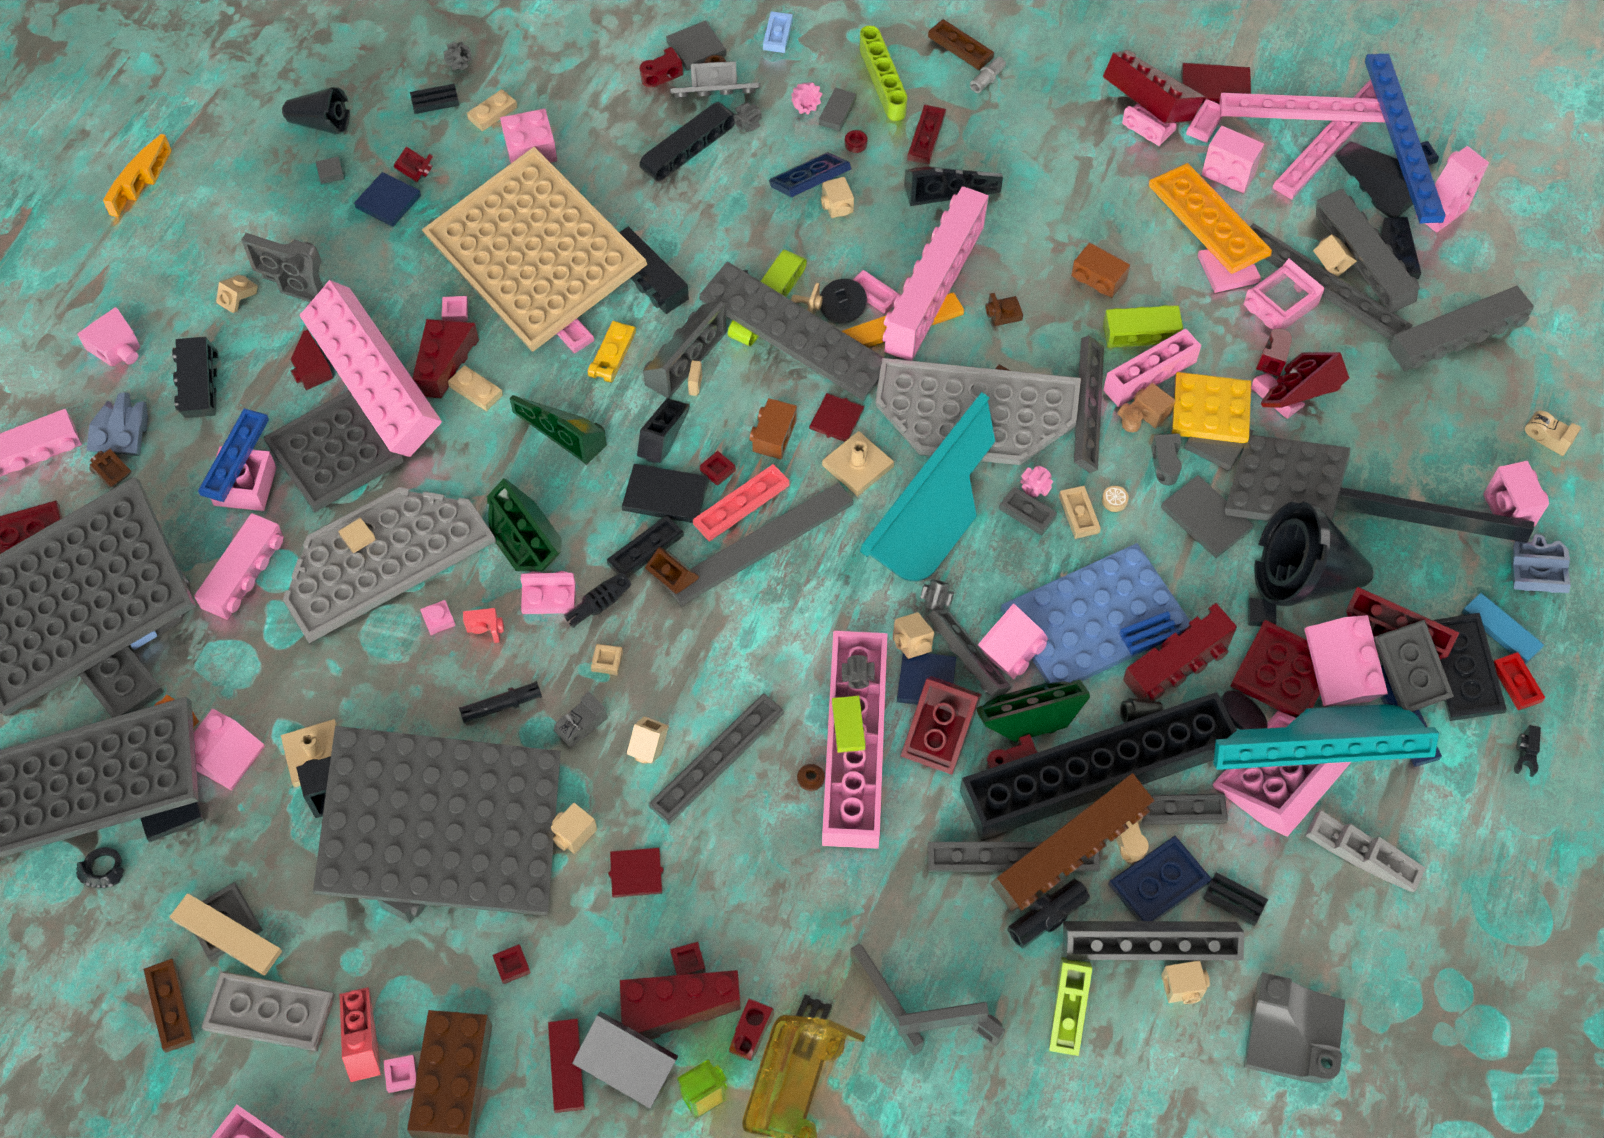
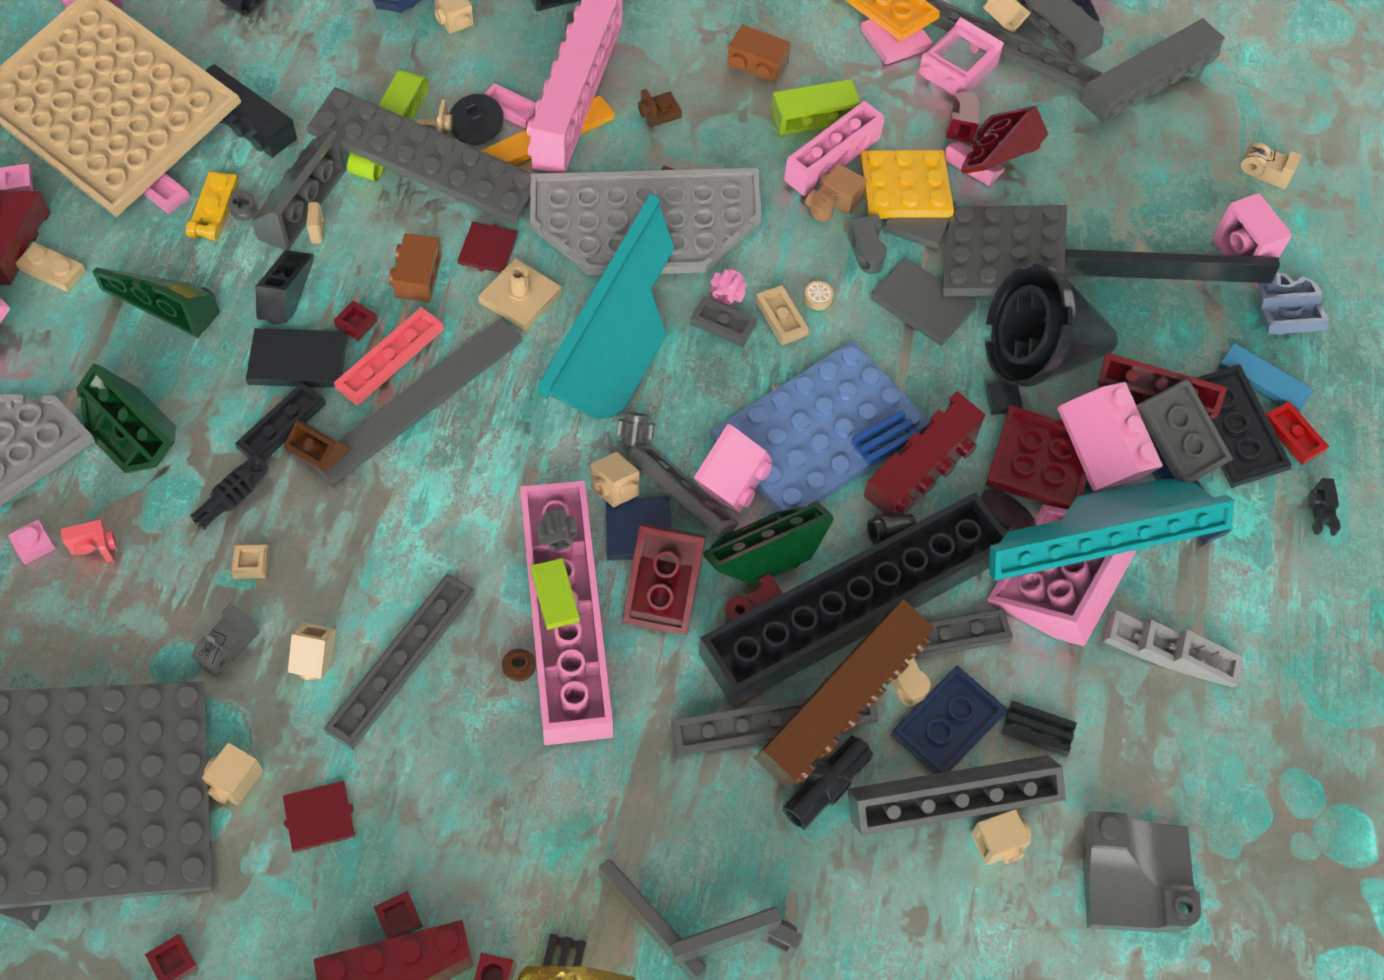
camera: 15 degrees left, 0 degrees up
black pin [459,681,542,724] -> none
bright pink bracket [521,571,576,614] -> none
lime slope [1049,957,1092,1056] -> none
dark grey plate [1074,335,1104,473] -> none
none -> dark grey bush [228,191,257,221]

